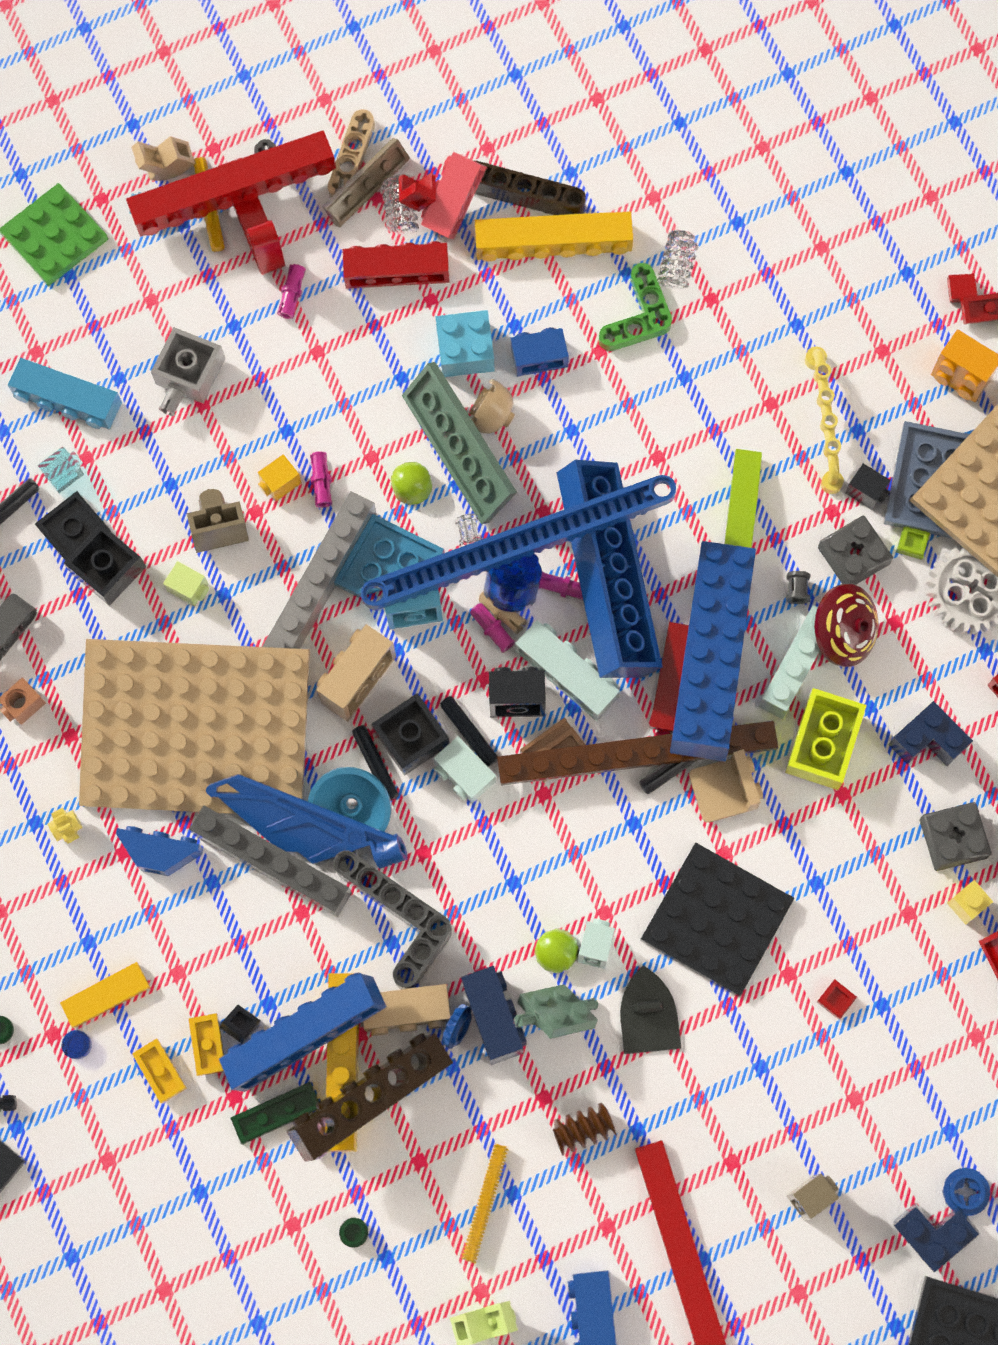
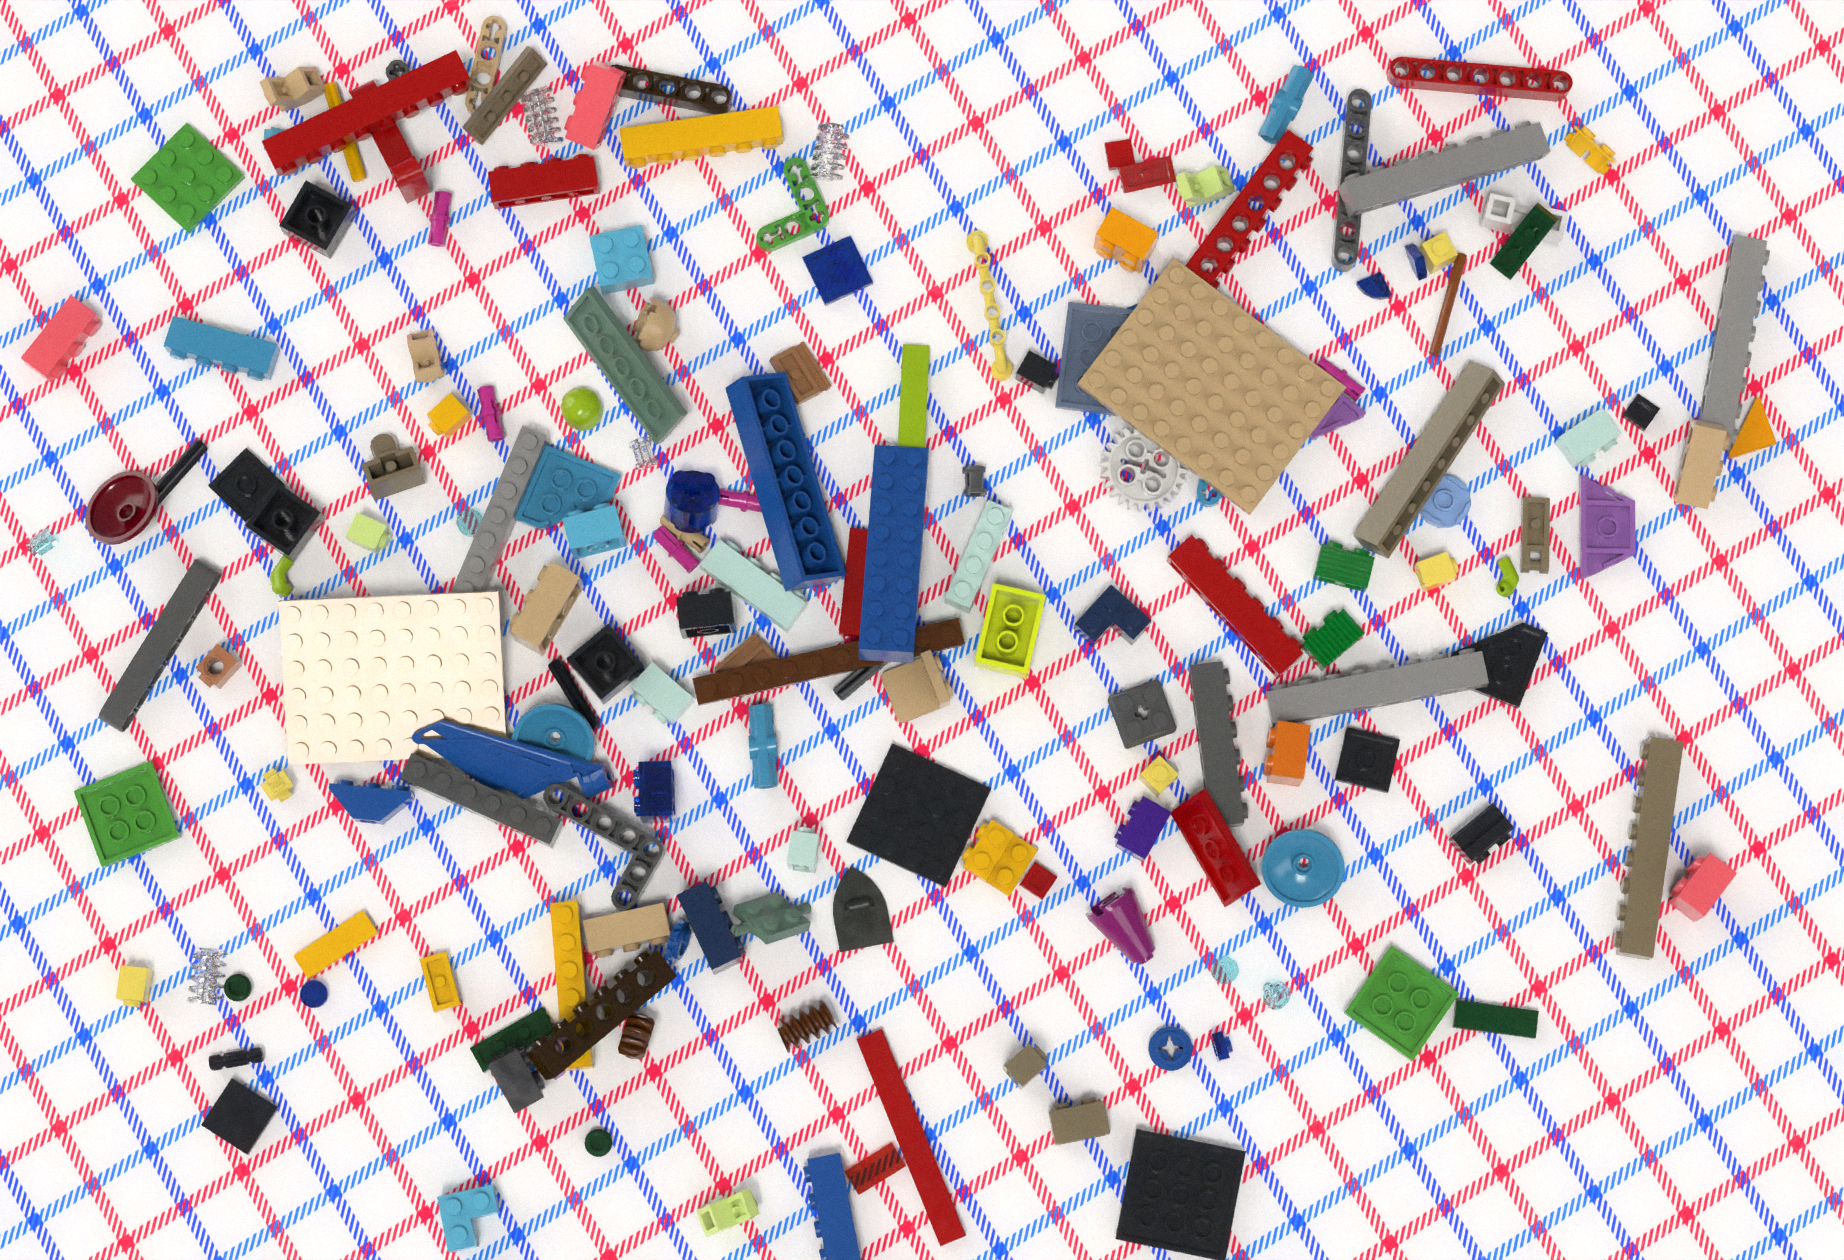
camera: 10 degrees left, 5 degrees up
clear light blue brick [37,446,84,494] -> none
yellow plate [132,1038,187,1104] -> none
light grey brick [151,327,226,416] -> none
blue brick [219,972,387,1092] -> none
black tile [219,1004,261,1044] -> none
blue gear [361,475,677,610] -> none
red panel [399,173,436,212] -> none
black axle [440,696,497,767] -> none
yellow axle [461,1144,509,1263] -> none
blue brick [510,327,569,377] -> none
lime hair [534,928,579,973] -> none
dark red dish [814,584,879,667] -> none
dark grey brick [818,515,893,585] -> none
dark blue brick [893,1202,980,1273] -> none
lime tile [896,527,930,560] -> none
none -> lime arm [270,556,294,597]
none -> black brick [279,180,357,259]
none -> tan brick [407,329,445,383]
none -> medium azure brick [437,1184,501,1253]
none -> clear light blue tile [456,509,483,537]
none -> black brick [486,1041,546,1114]
none -> reddish brown gear [618,1013,655,1060]
none -> clear blue brick [633,761,676,824]
none -> dark azure piece [748,704,778,789]
none -> medium nougat plate [769,341,831,406]
none -> clear blue tile [802,235,873,306]
none -> clear red tile [844,1142,906,1195]
none -> yellow plate [961,820,1038,897]
none -> dark tan brick [1048,1097,1110,1146]
none -> magenta cone [1085,885,1156,965]
none -> dark purple brick [1114,796,1172,863]

